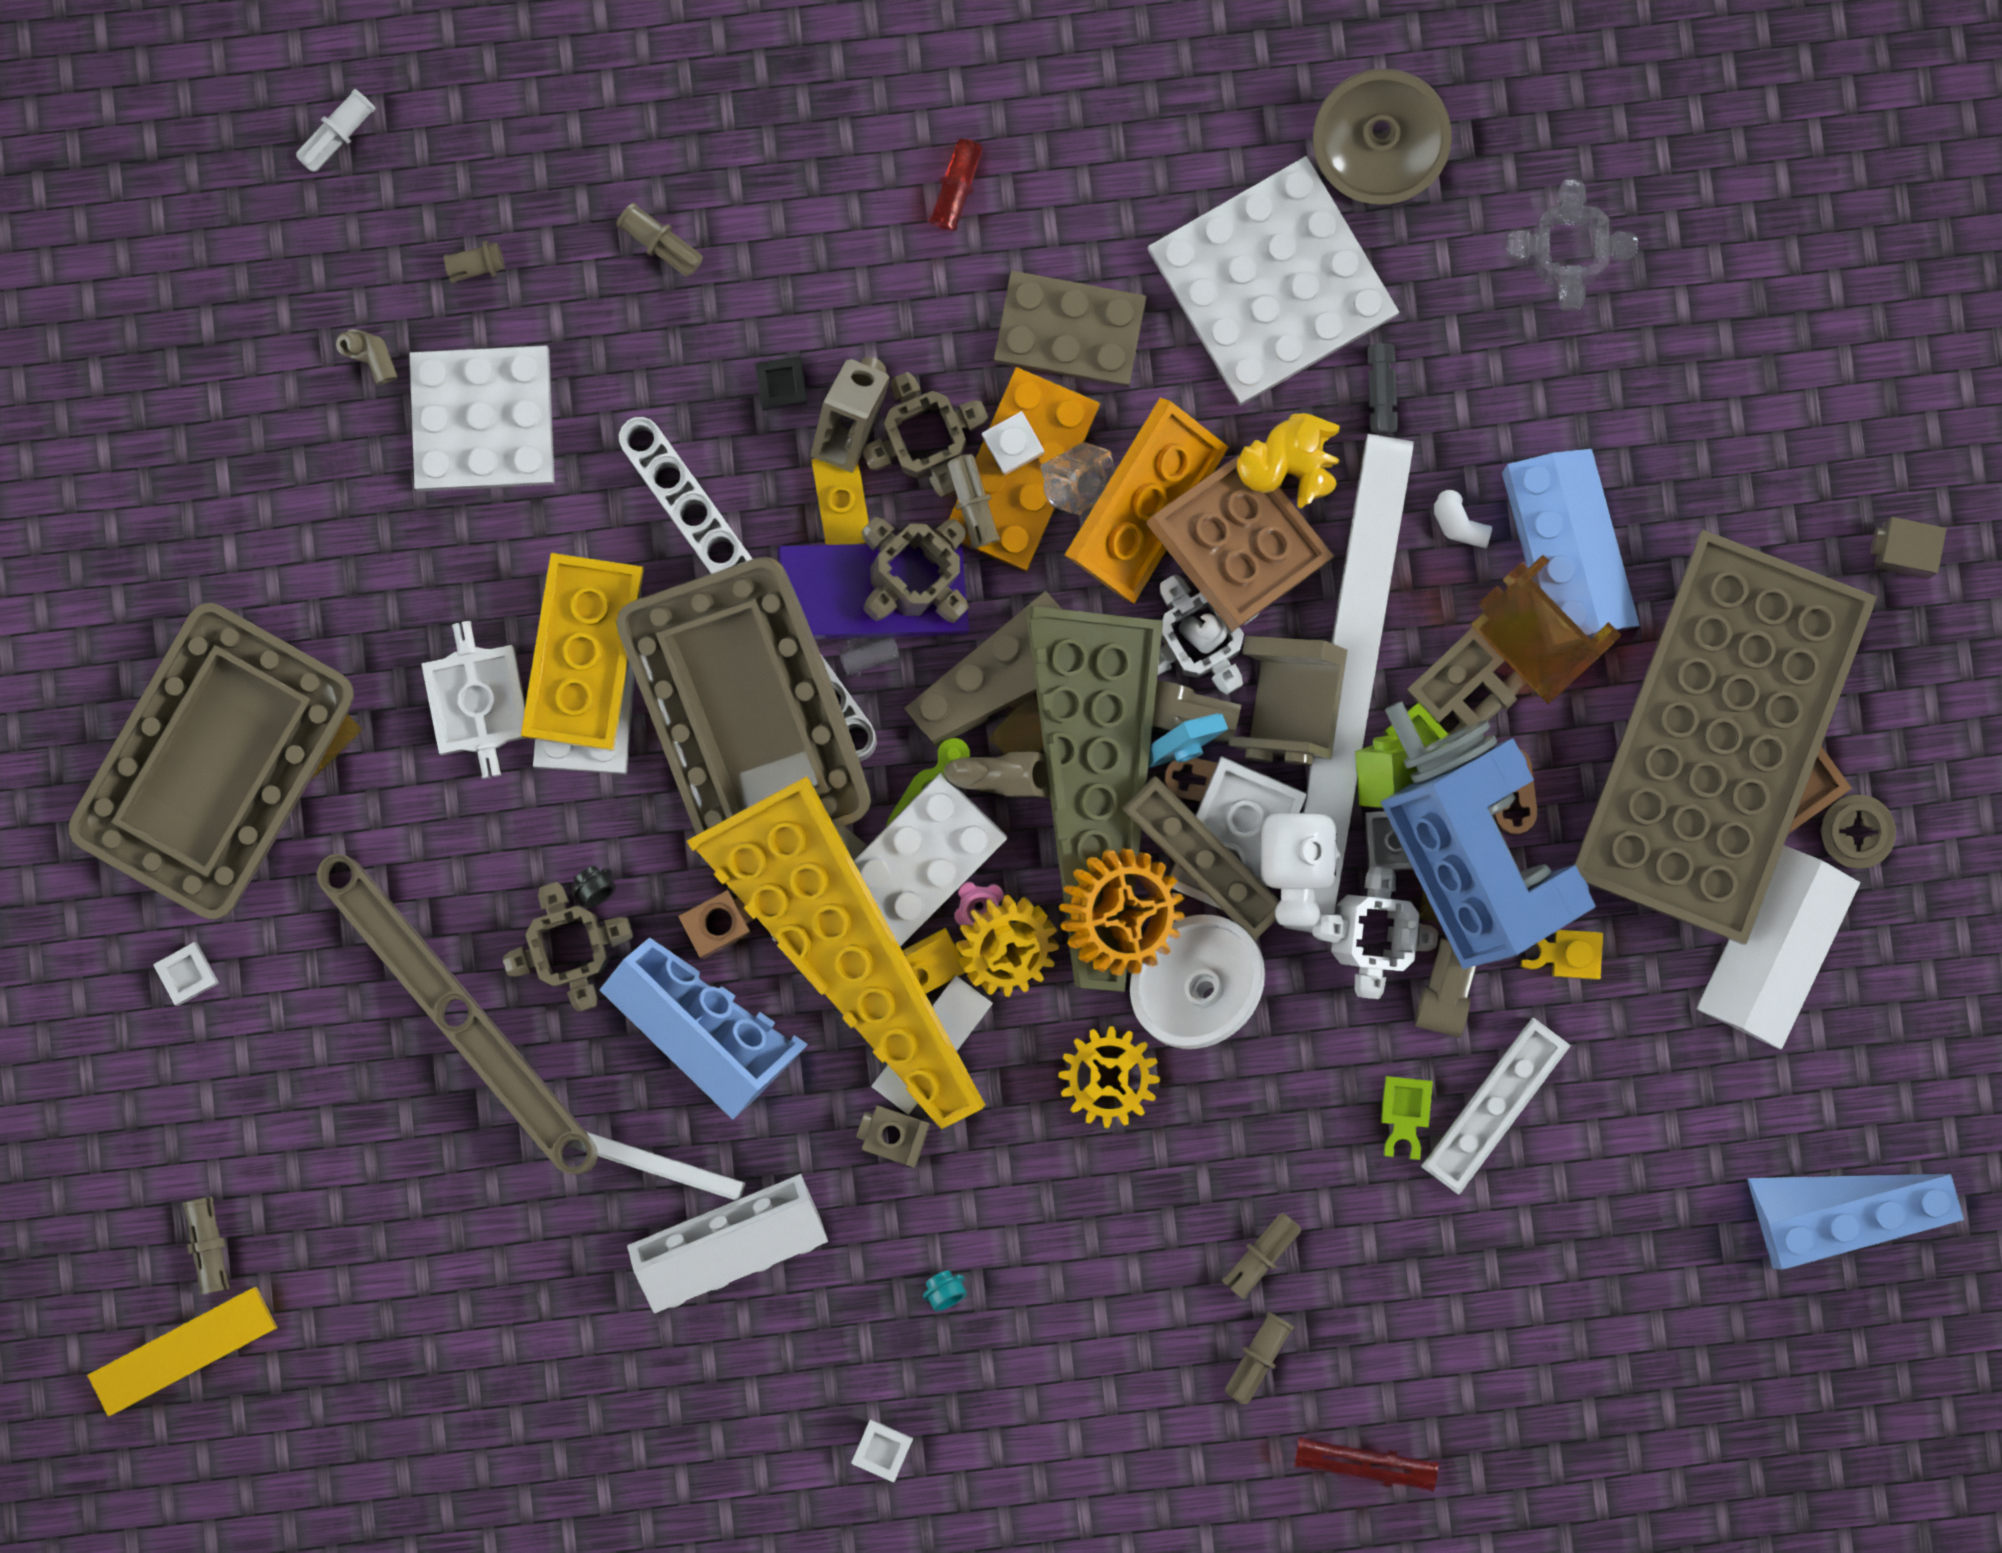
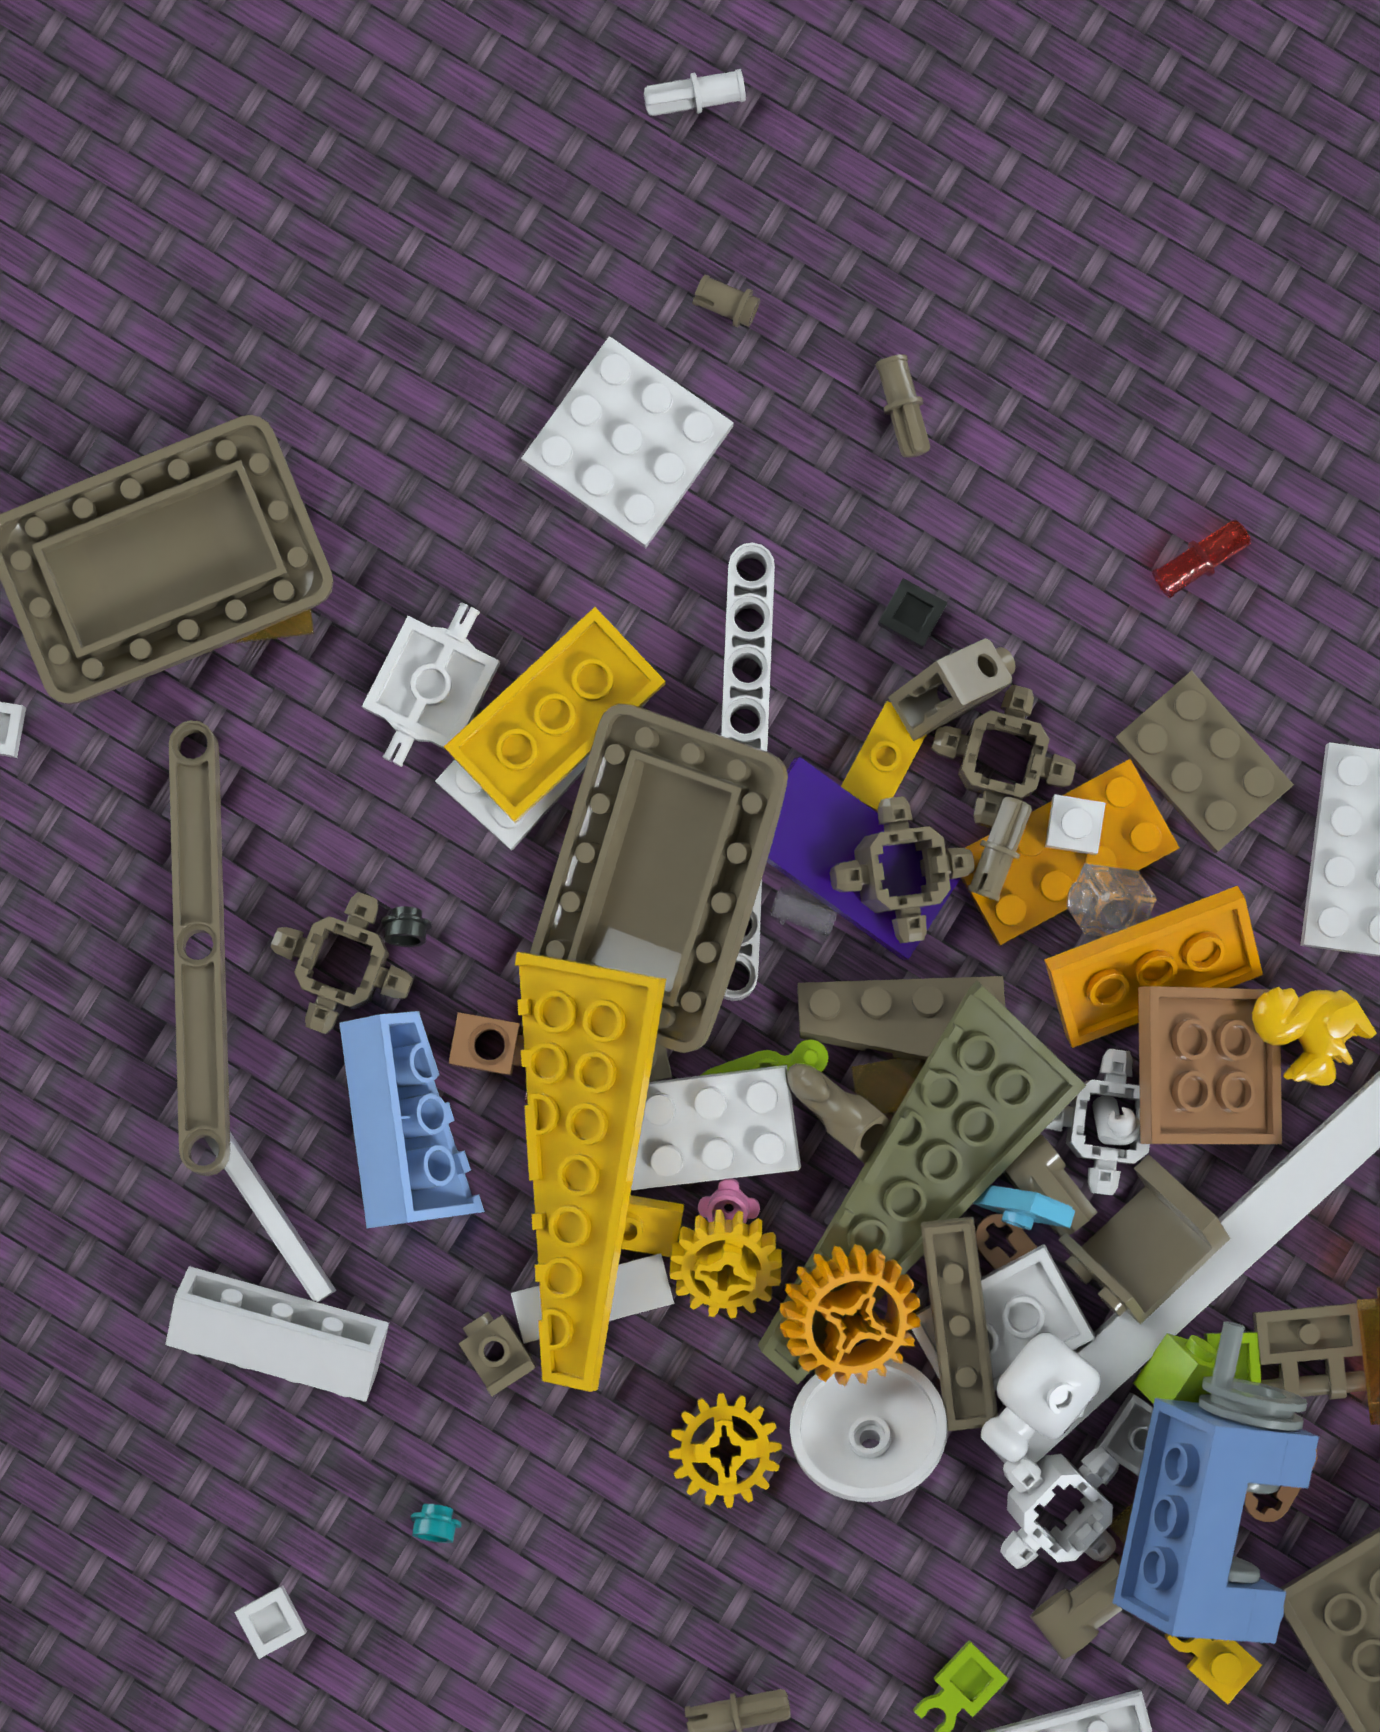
camera: 30 degrees right, 0 degrees up
dark tan arm [336,329,398,385] -> none

